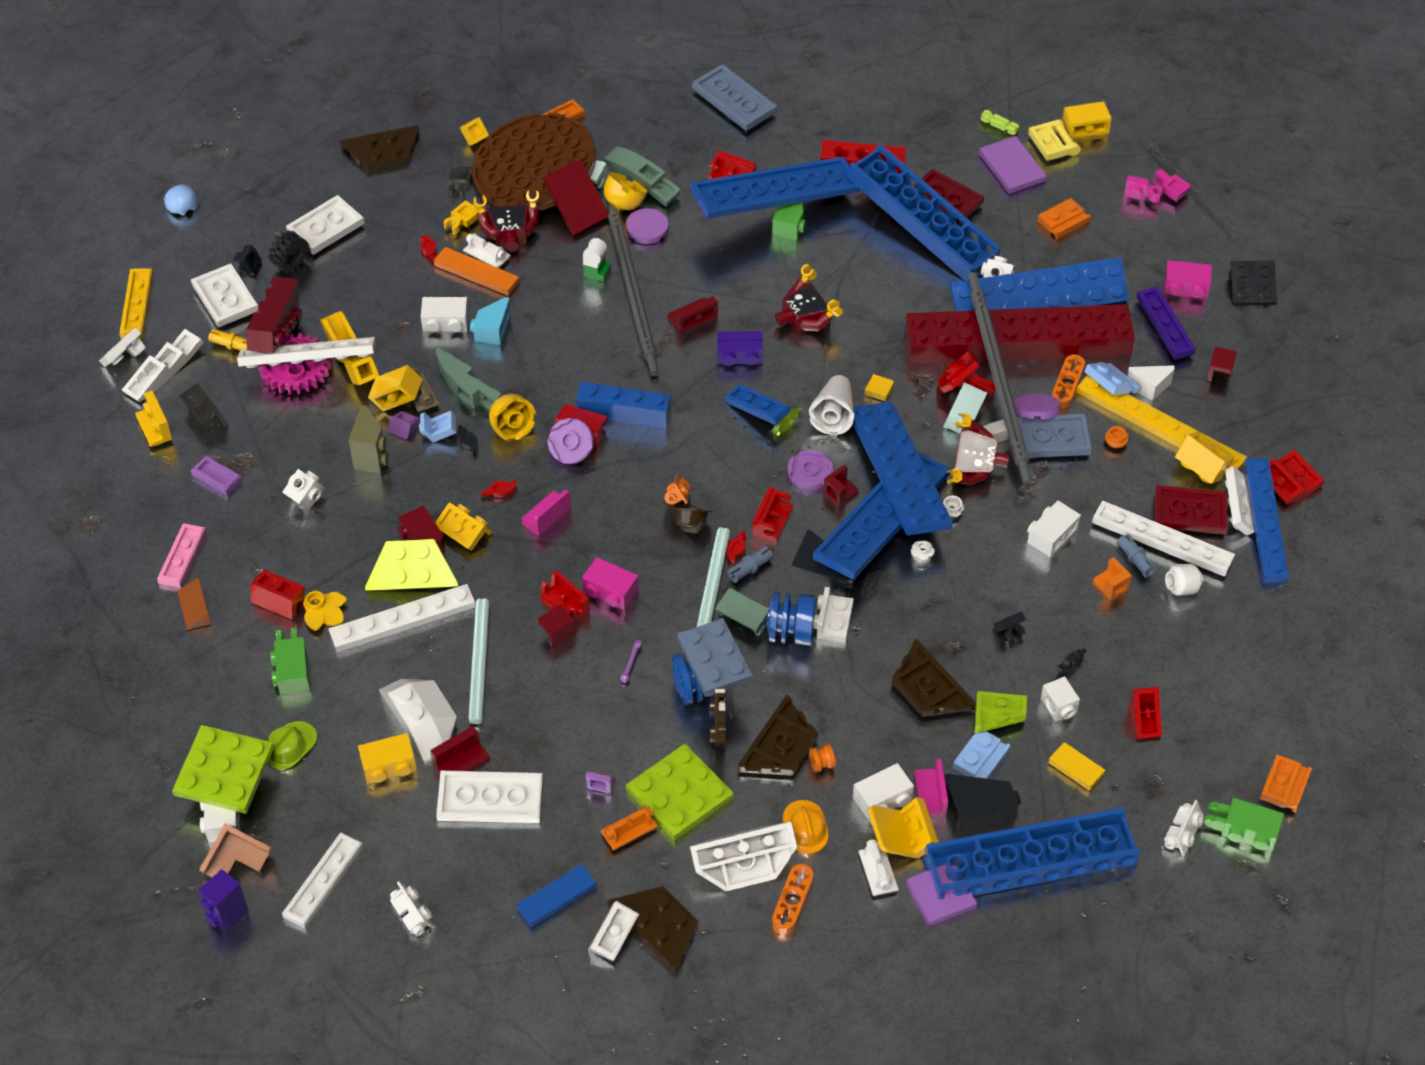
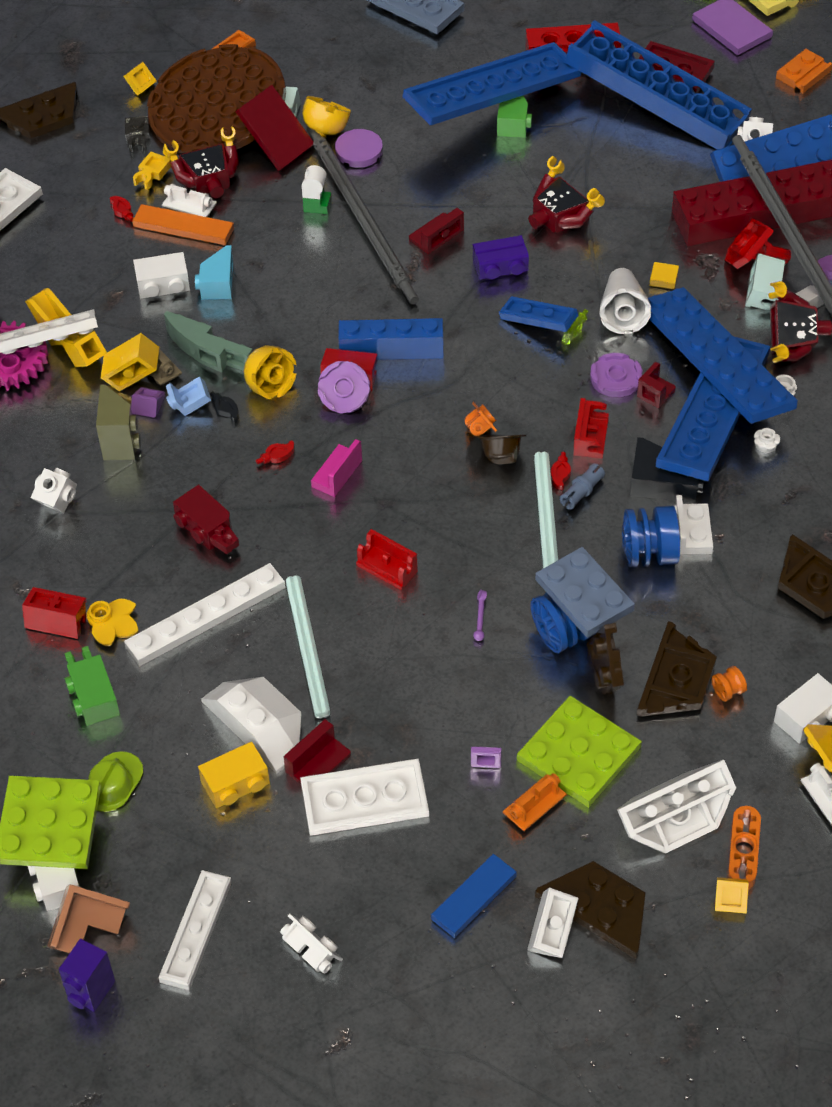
camera: 10 degrees left, 0 degrees up
neon yellow wing [365,539,459,591] -> none
yellow bracket [435,502,492,552] -> none
dark red panel [538,604,576,648] -> none
dark pink brick [582,557,639,610] -> none
sand green slope [603,146,681,207] -> none
red hinge [708,150,757,179] -> none
sand green hinge [715,588,768,636] -> none
light orange piece [783,800,828,854] -> none
none -> yellow plate [715,877,749,913]

